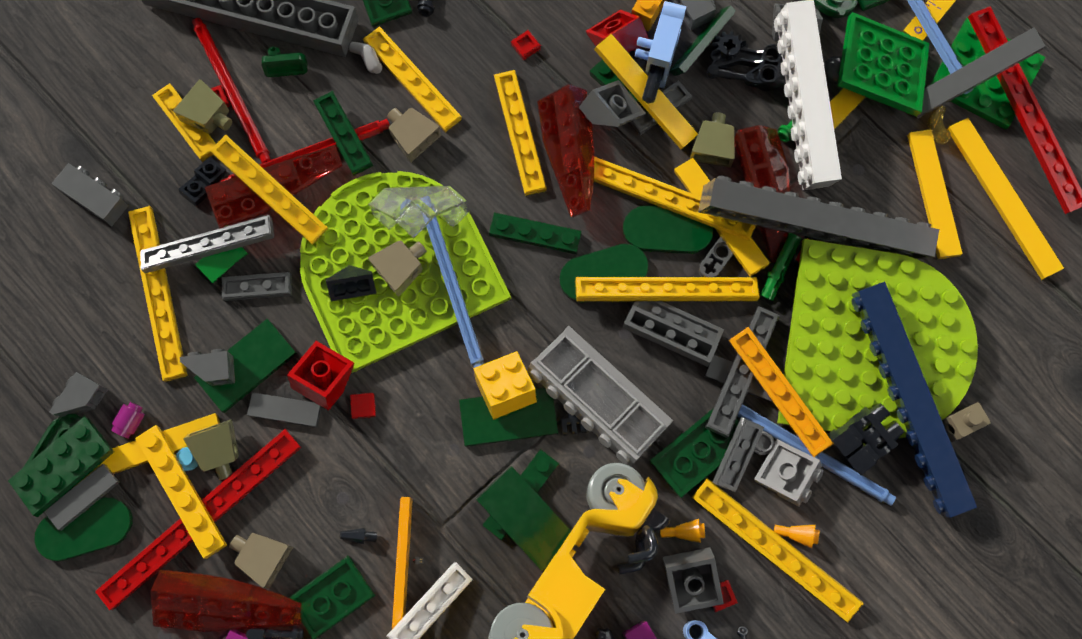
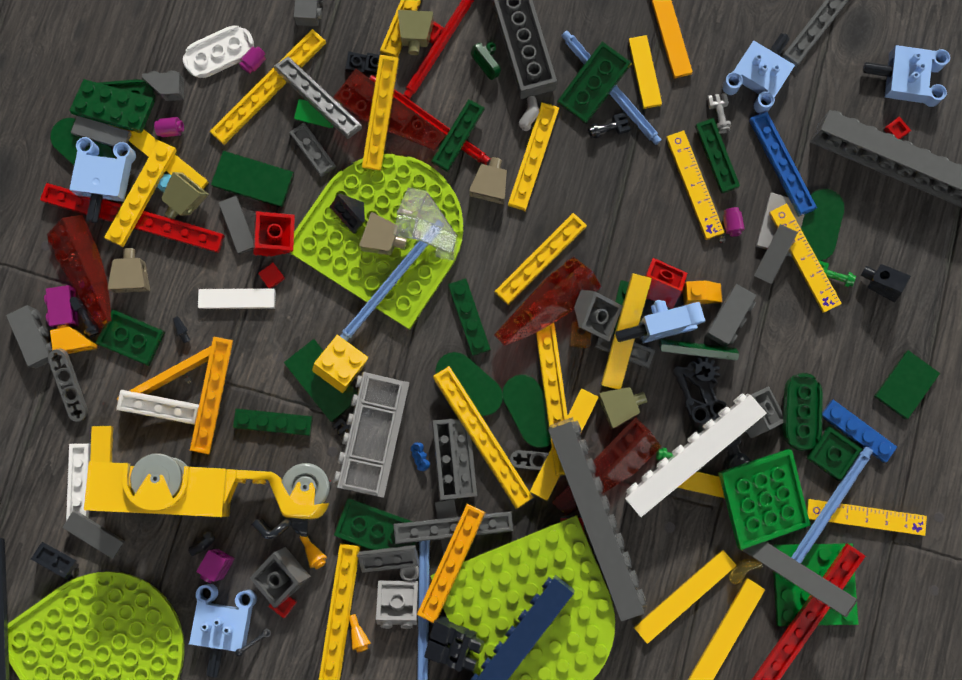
camera: 60 degrees right, 5 degrees up
dark grey slope [180,349,235,386] -> none
dark green tile [476,466,571,571] -> none
red tile [511,30,541,60] -> none
green pin [760,233,802,301] -> none
none -> light blue piece [69,137,136,223]
none -> white tile [183,26,254,78]
none -> light orange tile [190,337,234,454]
none -> white tile [198,289,276,309]
none -> magenta brick [239,46,266,74]
none -> blue piece [410,442,430,471]
none -> clear orange brick [570,319,591,348]

